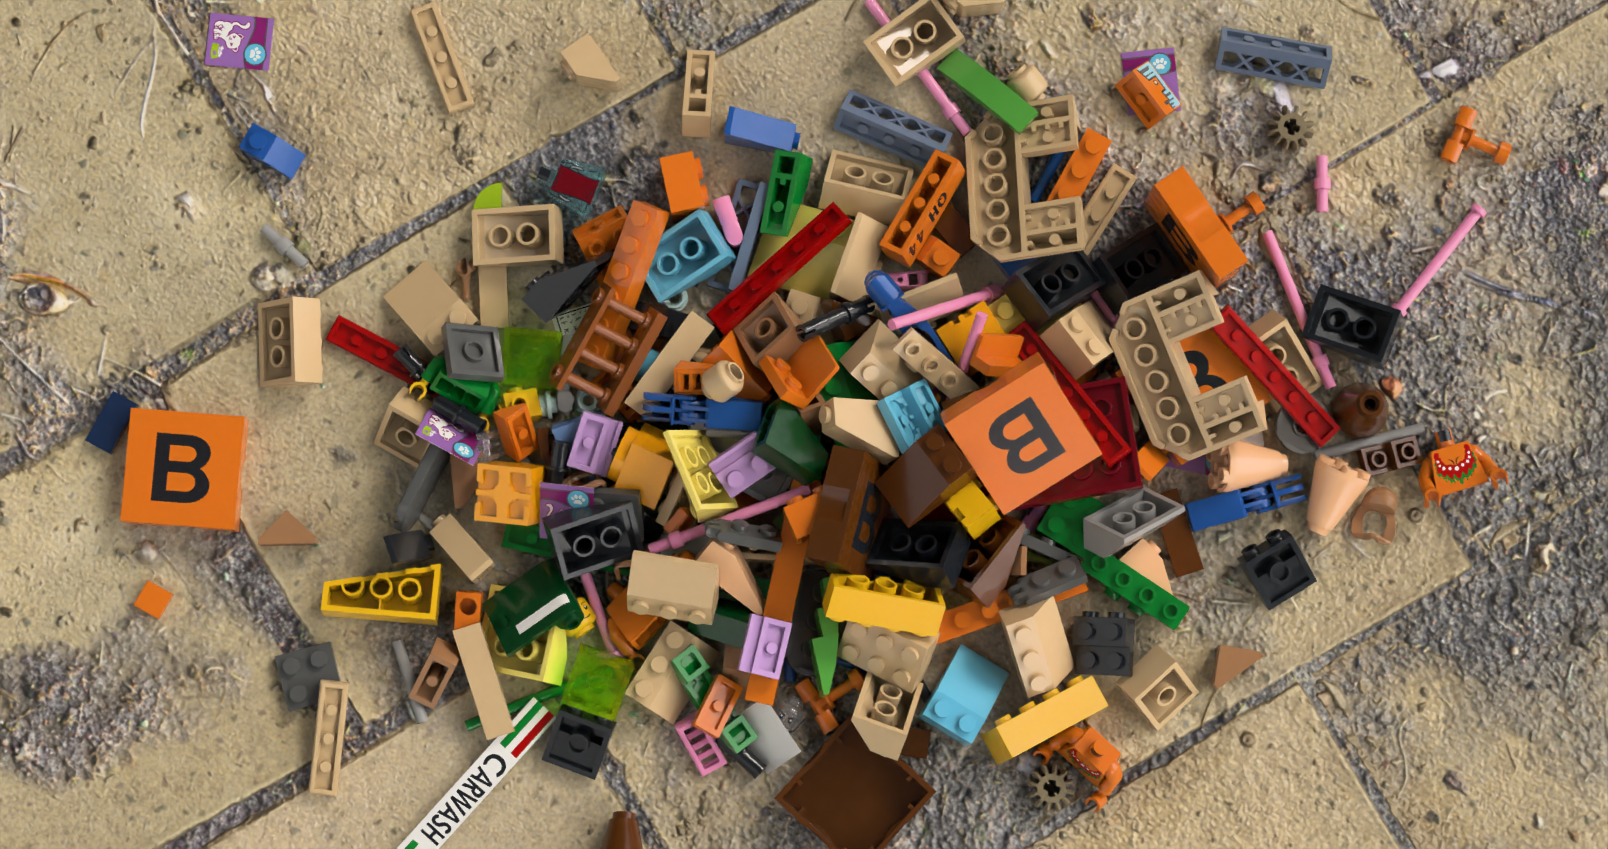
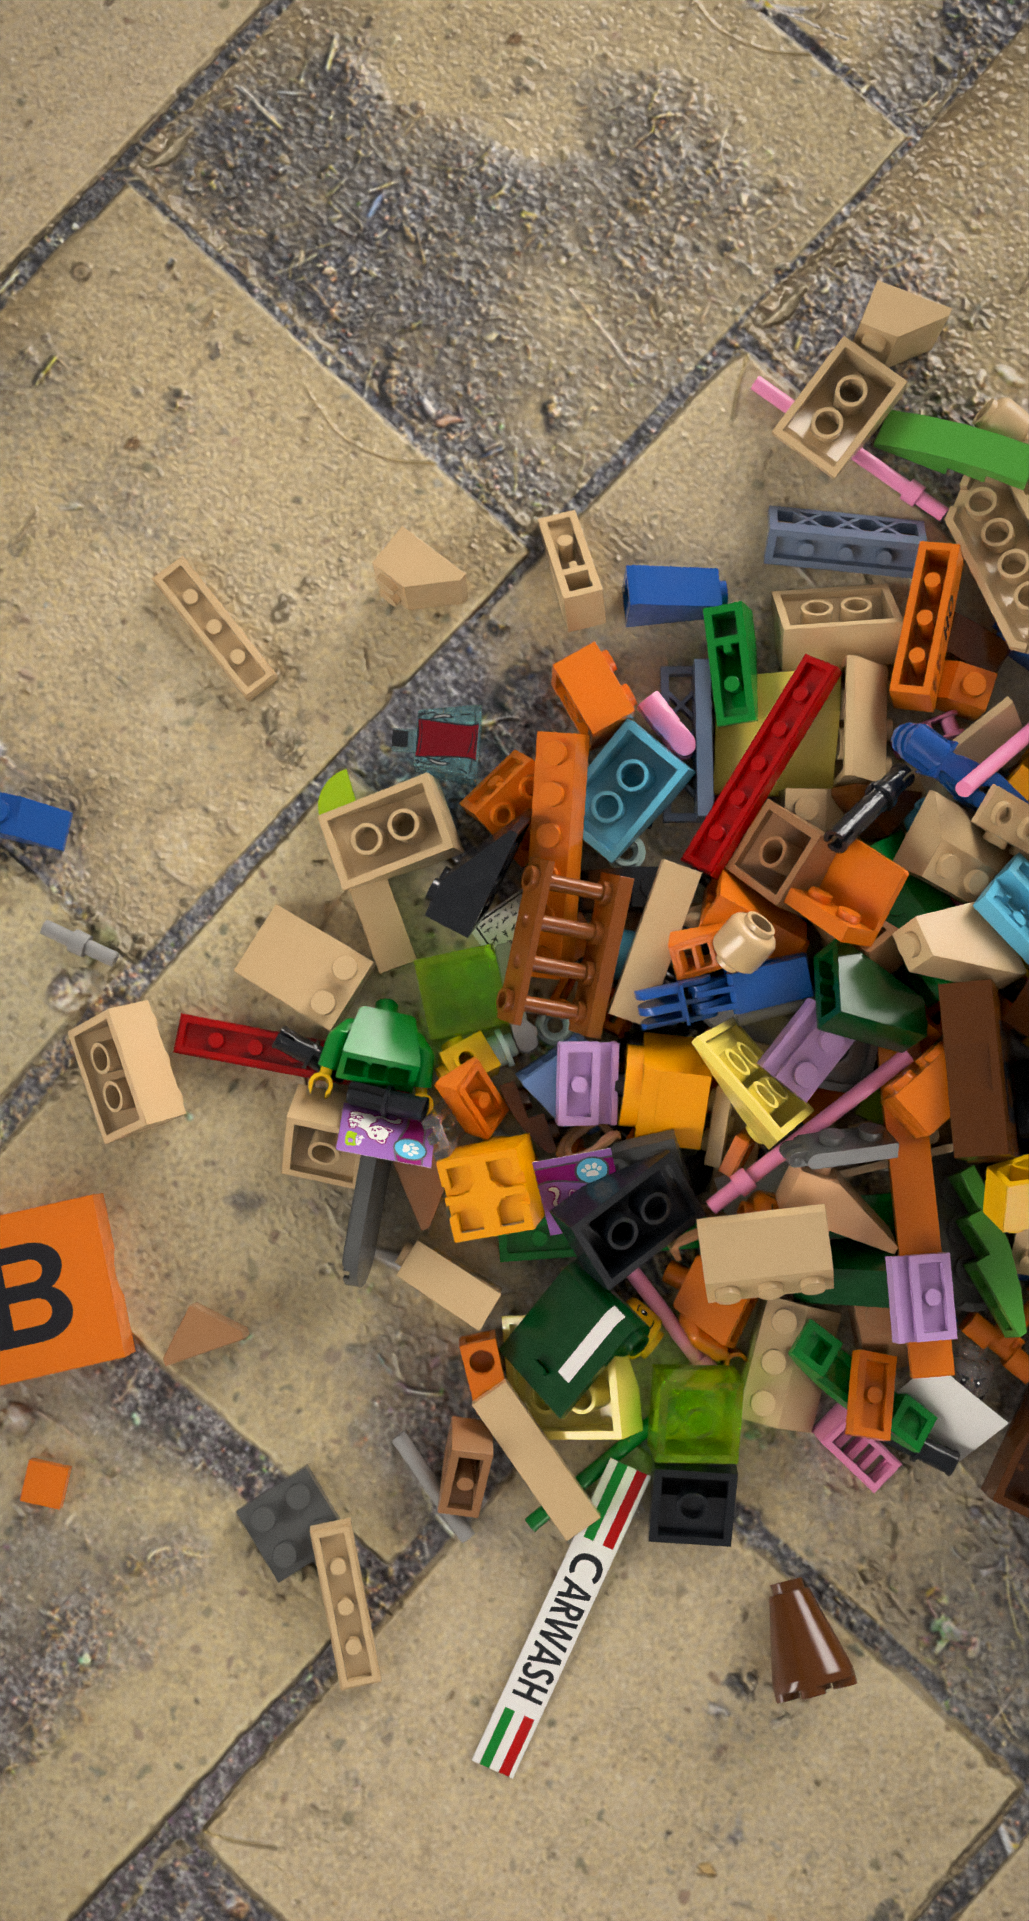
camera: 10 degrees left, 0 degrees up
yellow wedge [321,563,443,626] -> none
black slope [383,529,436,569] -> none
dark grey plate [441,322,505,383] -> none
medium nougat hand [456,258,478,299] -> none
black axle [545,440,571,484] -> none

